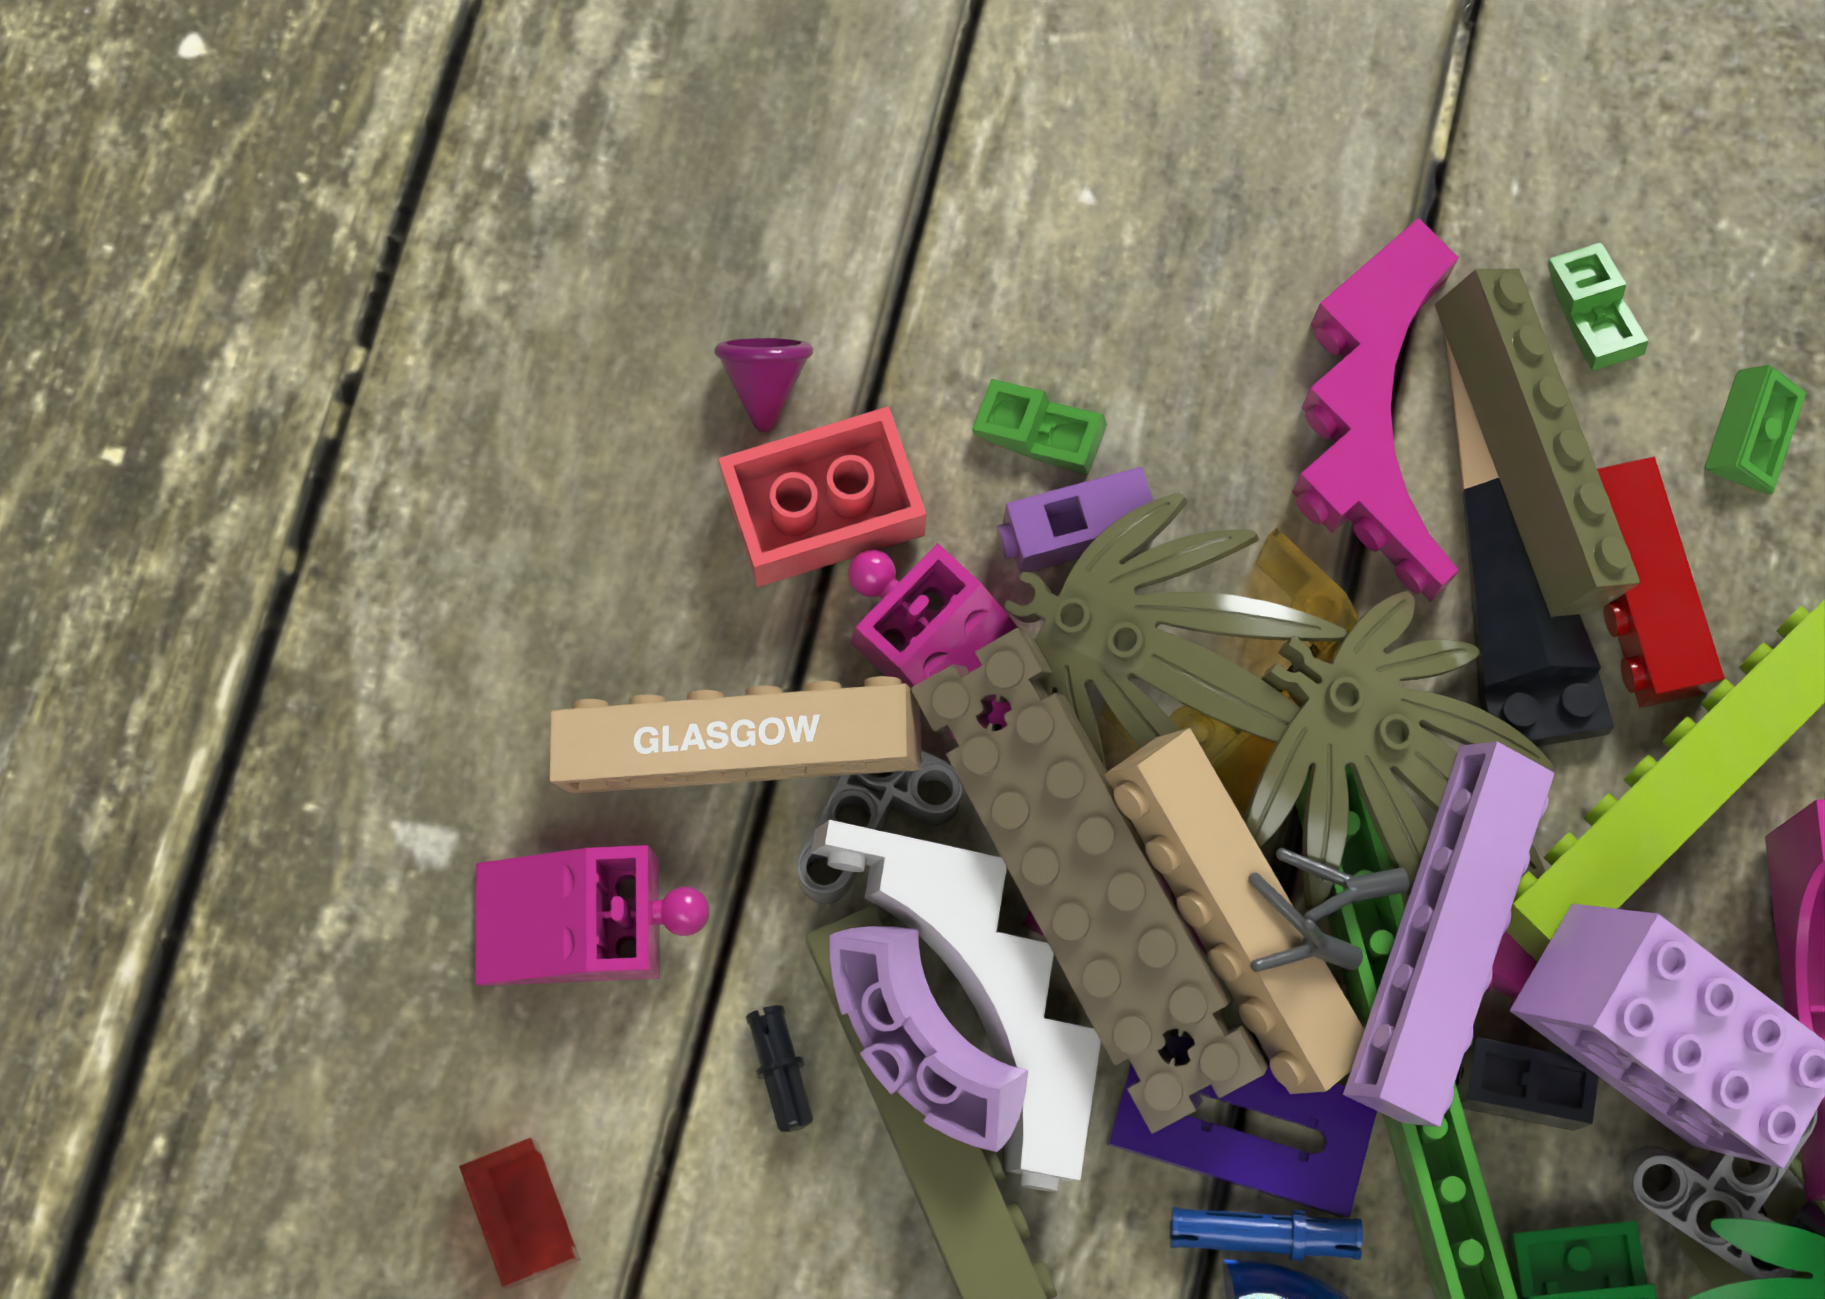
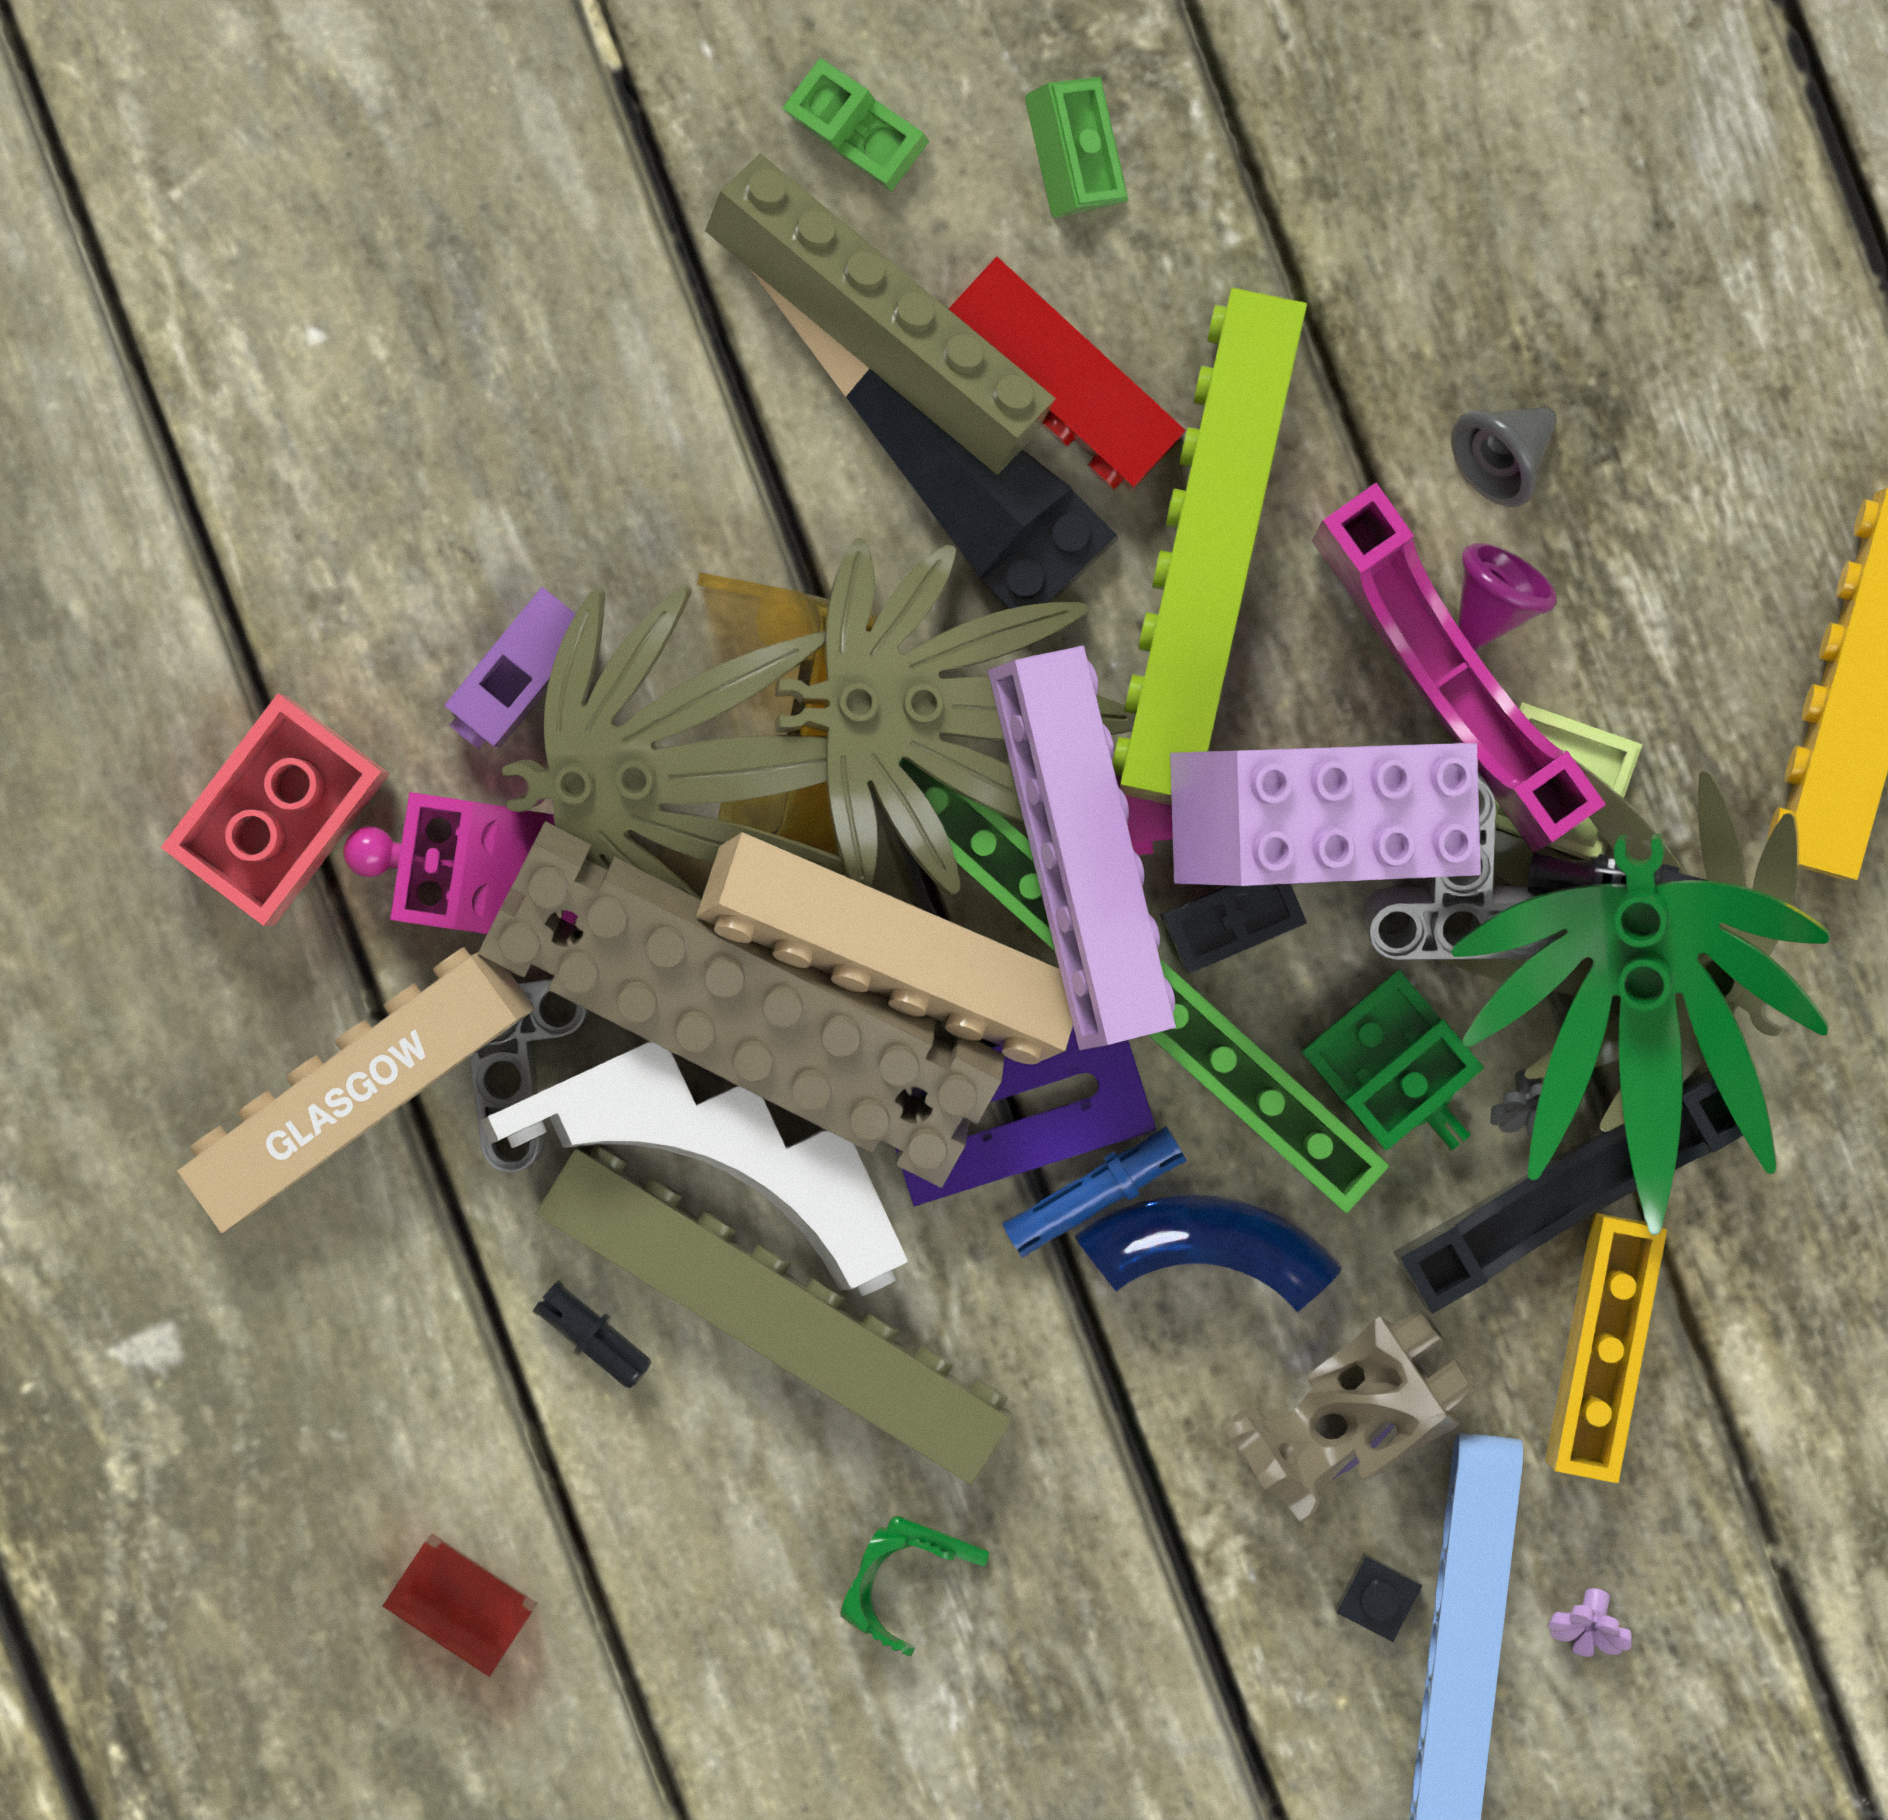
camera: 30 degrees left, 15 degrees up
dark pink slope [475,845,709,986] -> none
magenta hat [714,338,813,432] -> none
lavender brick [830,926,1028,1152] -> none
bright green slope [972,379,1107,475] -> none
dark grey plant [1248,873,1363,972] -> none
dark grey plant [1276,848,1409,923] -> none
dark pink arch [1292,218,1459,602] -> none

